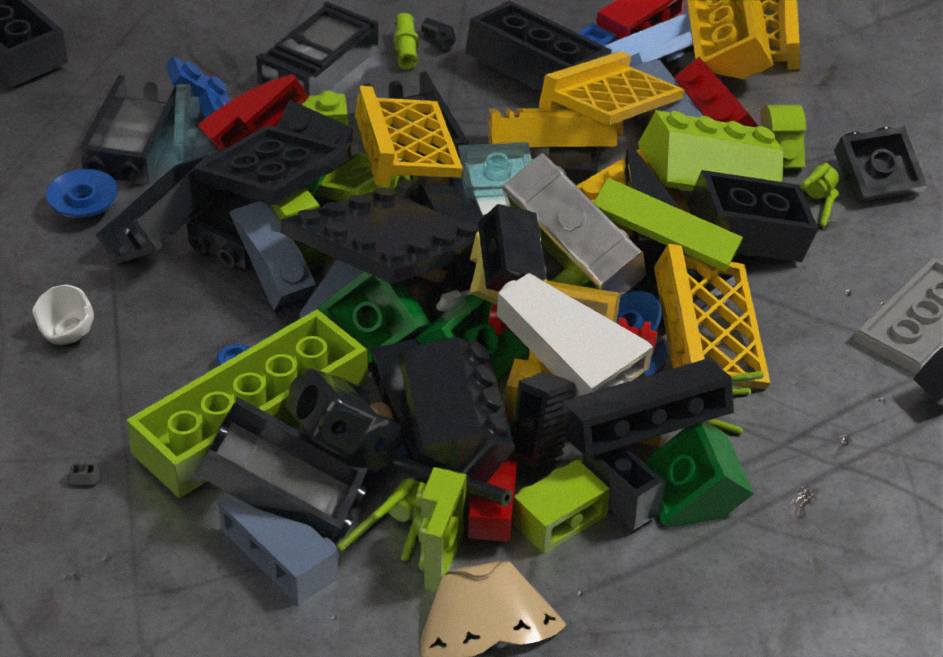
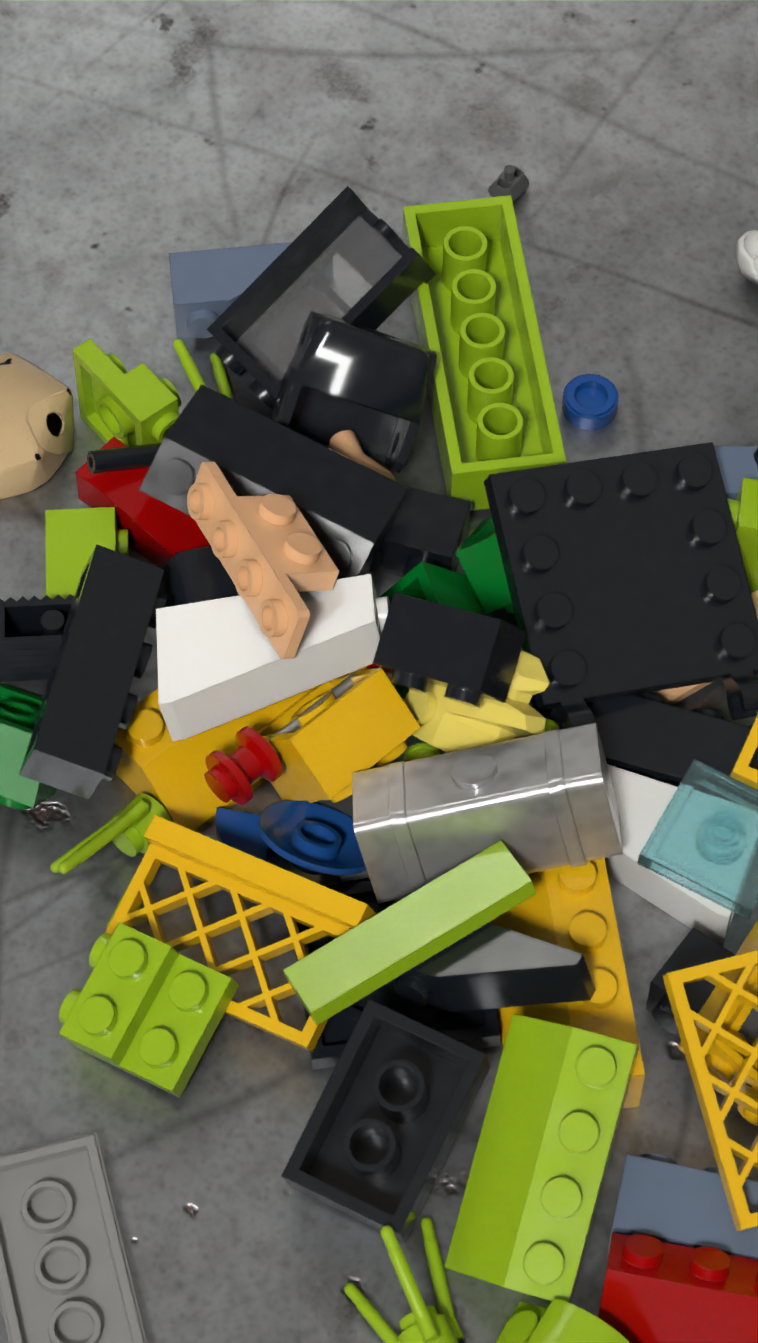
camera: 125 degrees right, 15 degrees up
none -> lime plate [58,922,239,1098]
none -> light nougat bracket [187,461,339,659]

